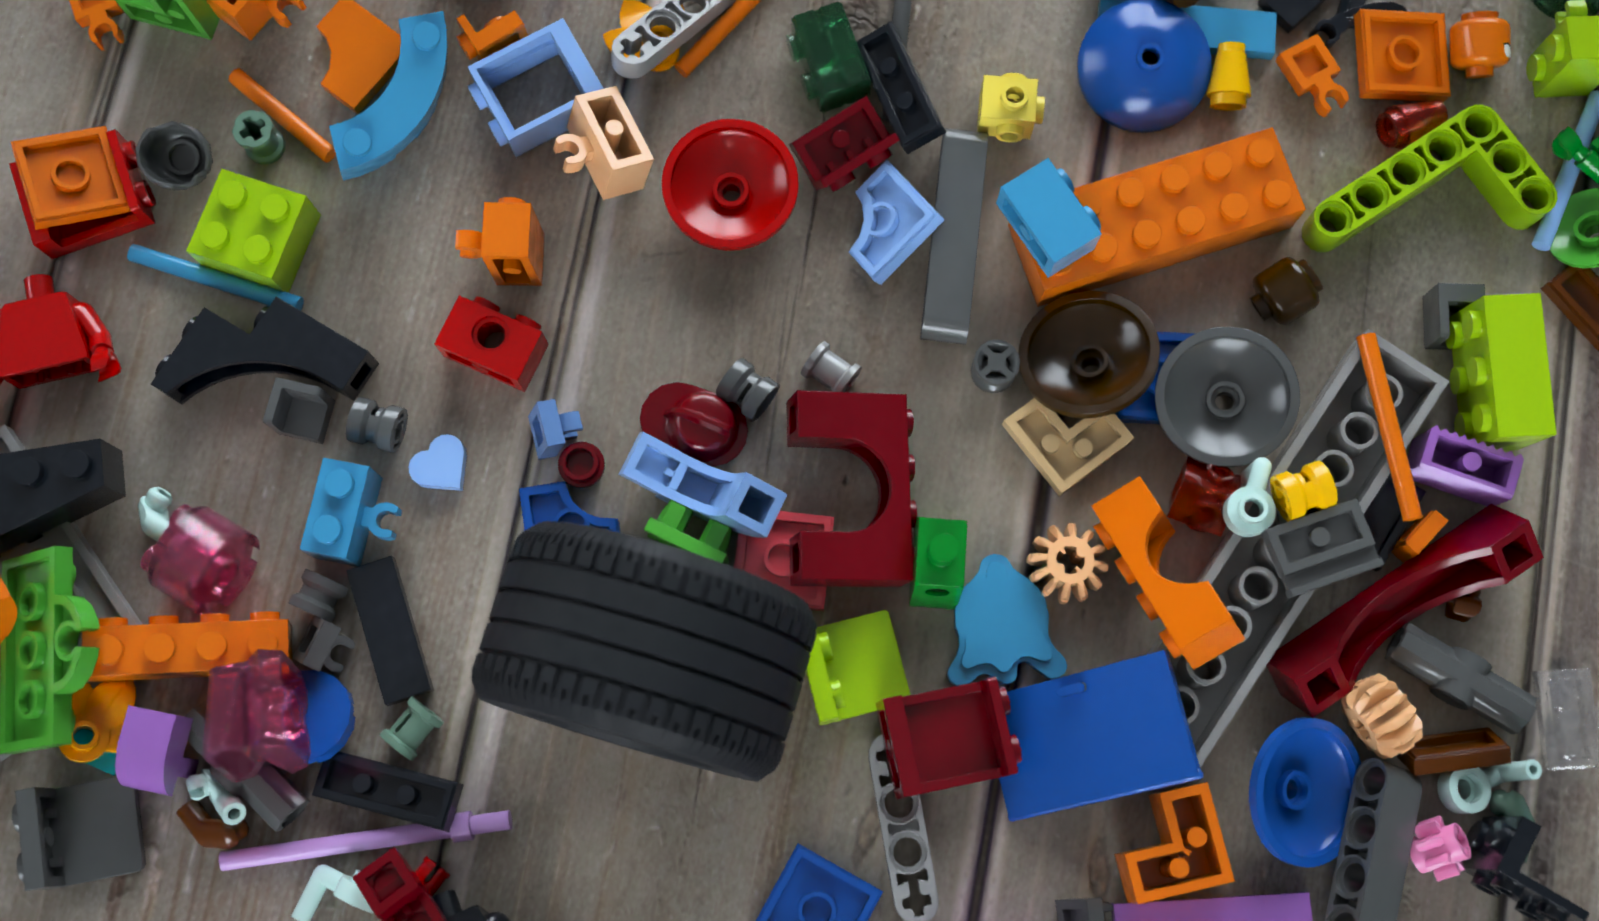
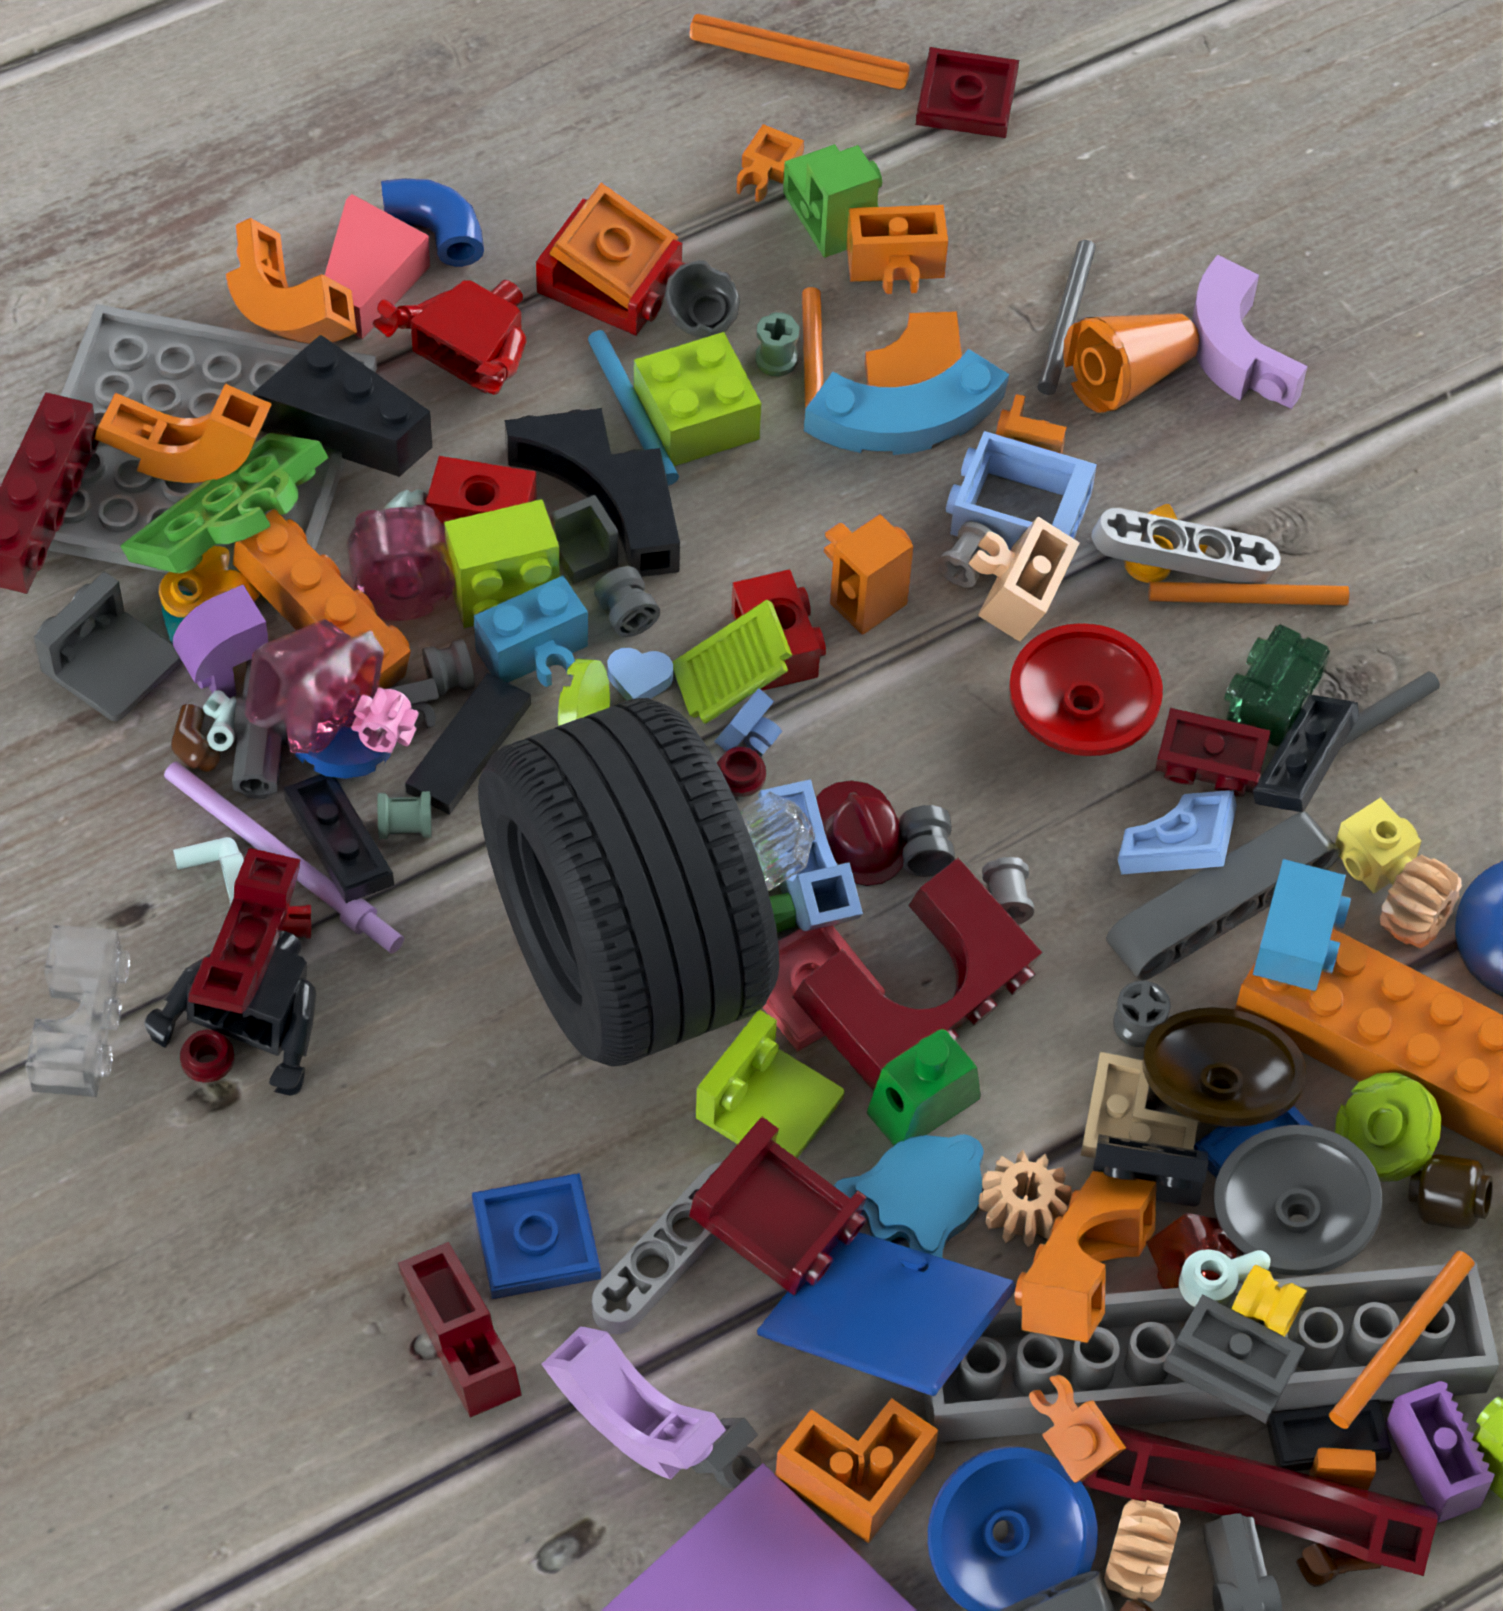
camera: 45 degrees right, 20 degrees down
none -> bright pink gear [351,688,419,753]
none -> red brick [426,456,537,537]
none -> lime brick [444,499,560,628]
none -> lime tile [558,659,610,726]
none -> lime window [672,600,792,724]
none -> clear piece [740,792,815,891]
none -> light grey bush [938,521,994,588]
none -> orange plate [1029,1375,1126,1483]
none -> black bracket [1093,1134,1209,1207]
none -> lime tile [1335,1073,1441,1182]
none -> light nougat gear [1380,855,1462,949]

